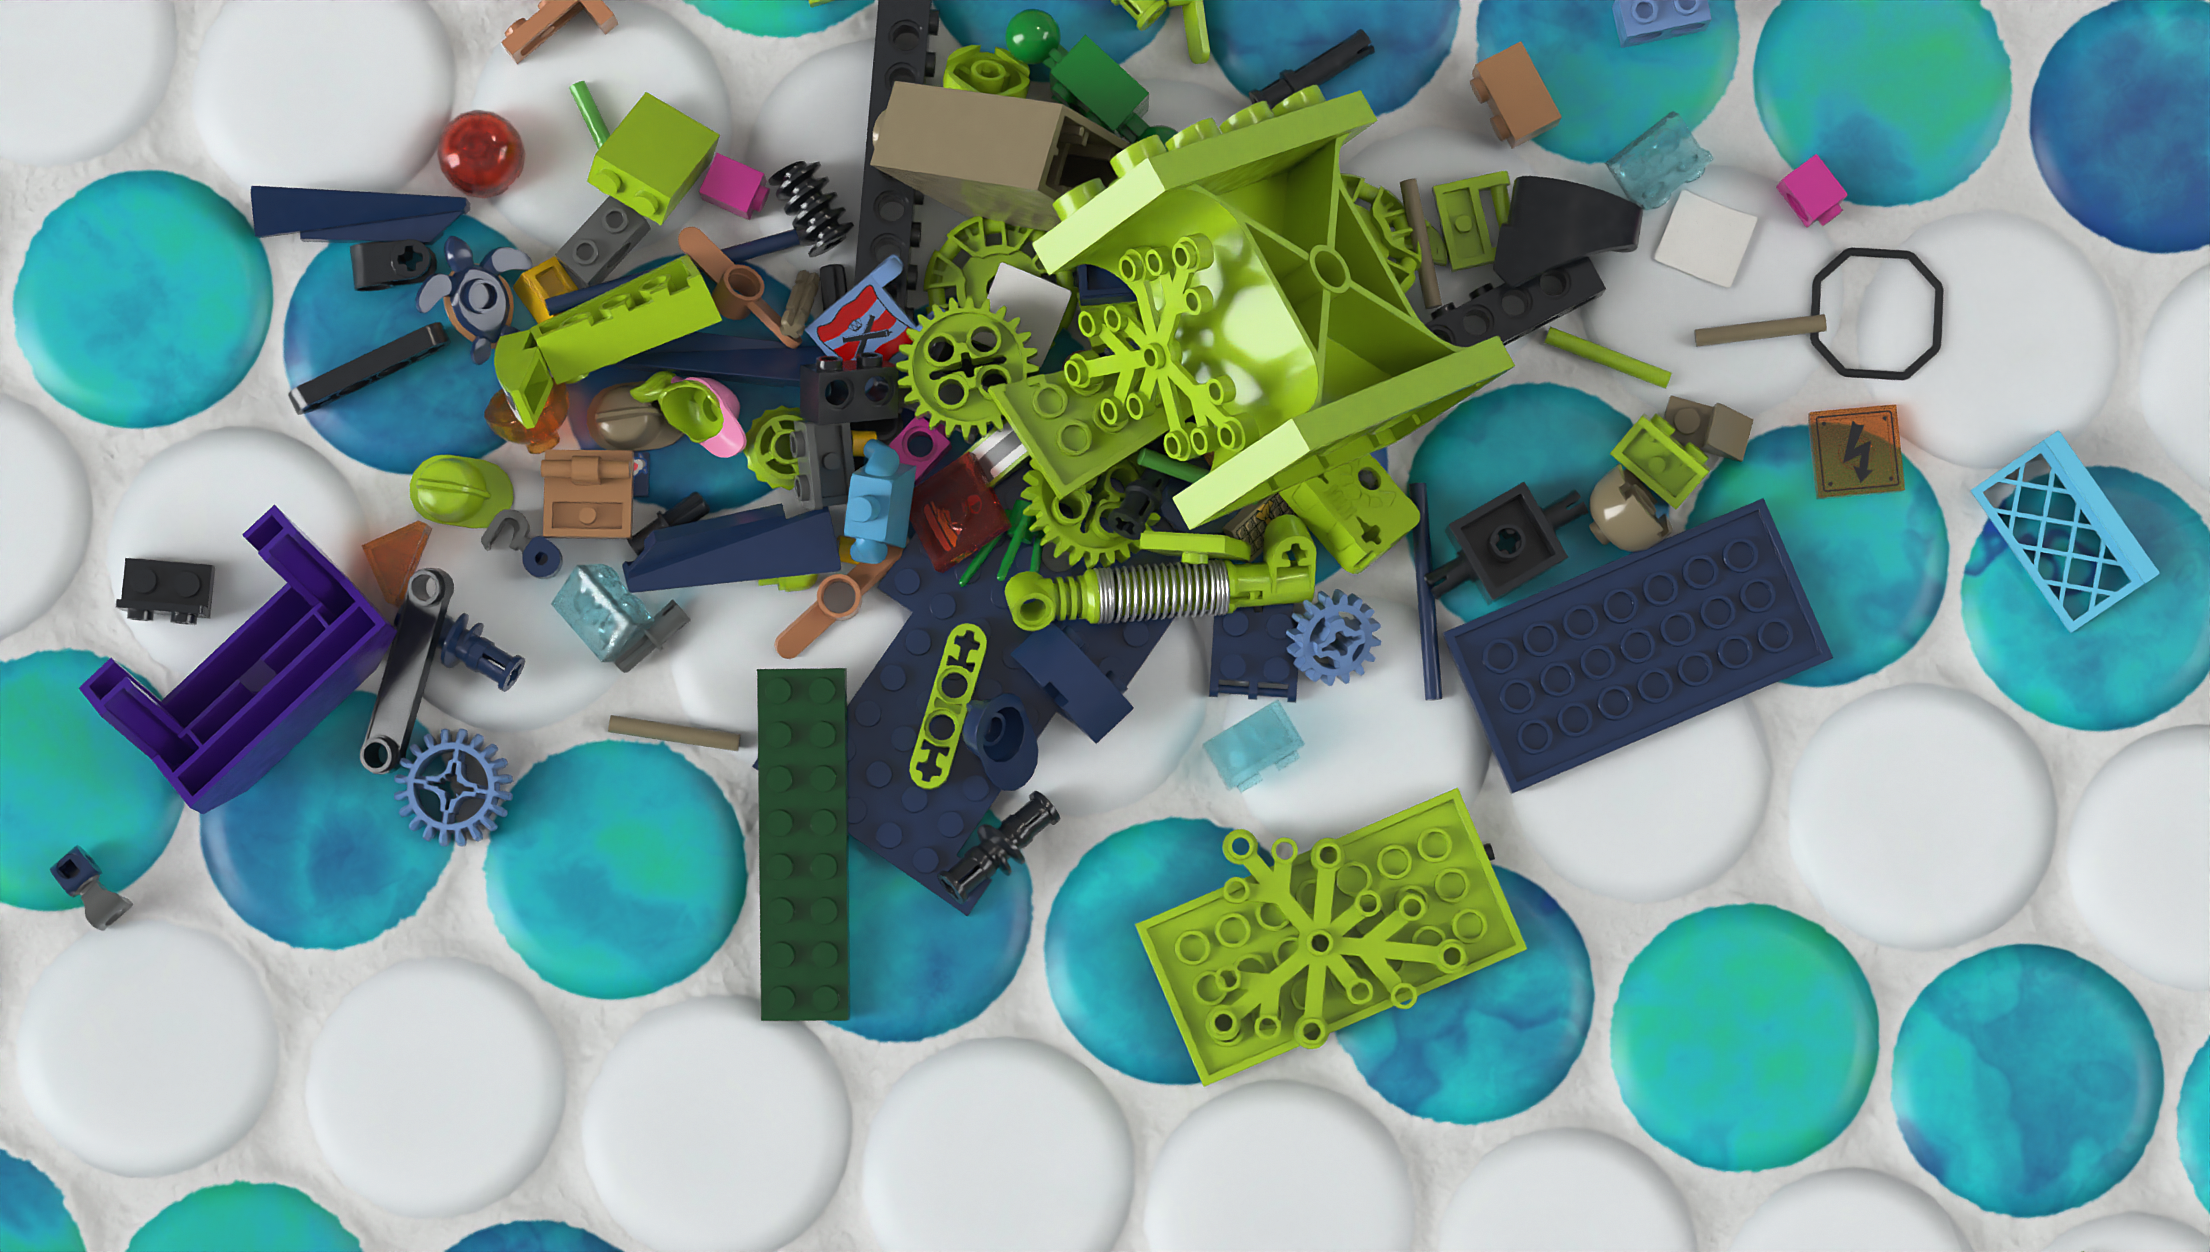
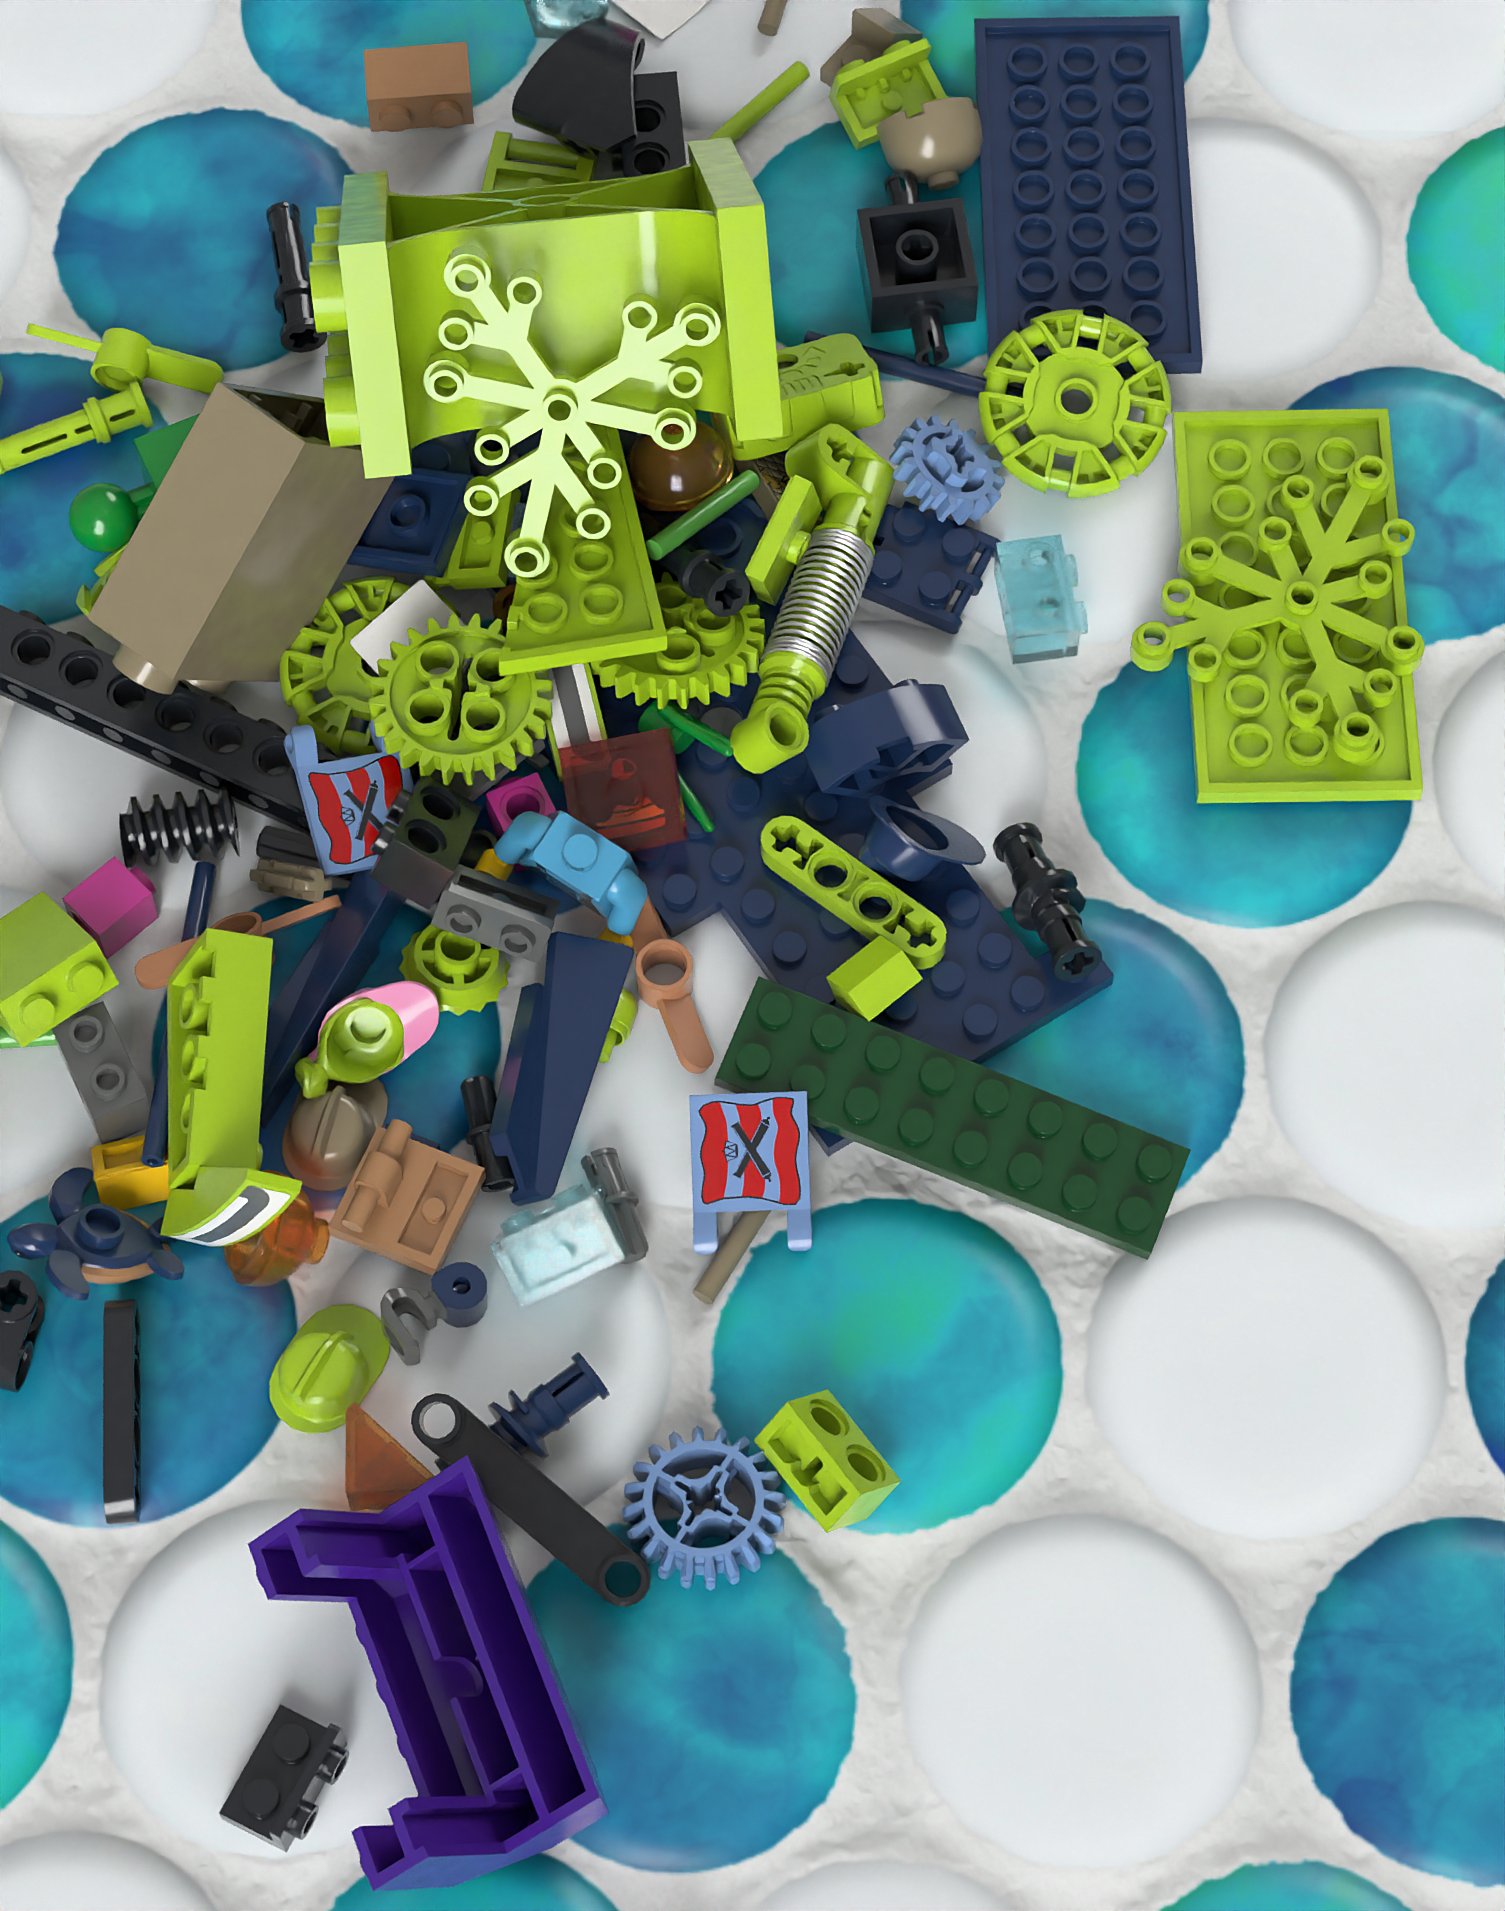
camera: 65 degrees left, 20 degrees down
none -> flag [689,1091,813,1254]
none -> lime brick [753,1389,901,1533]
none -> lime piece [826,935,923,1021]
none -> lime plate [978,309,1172,498]

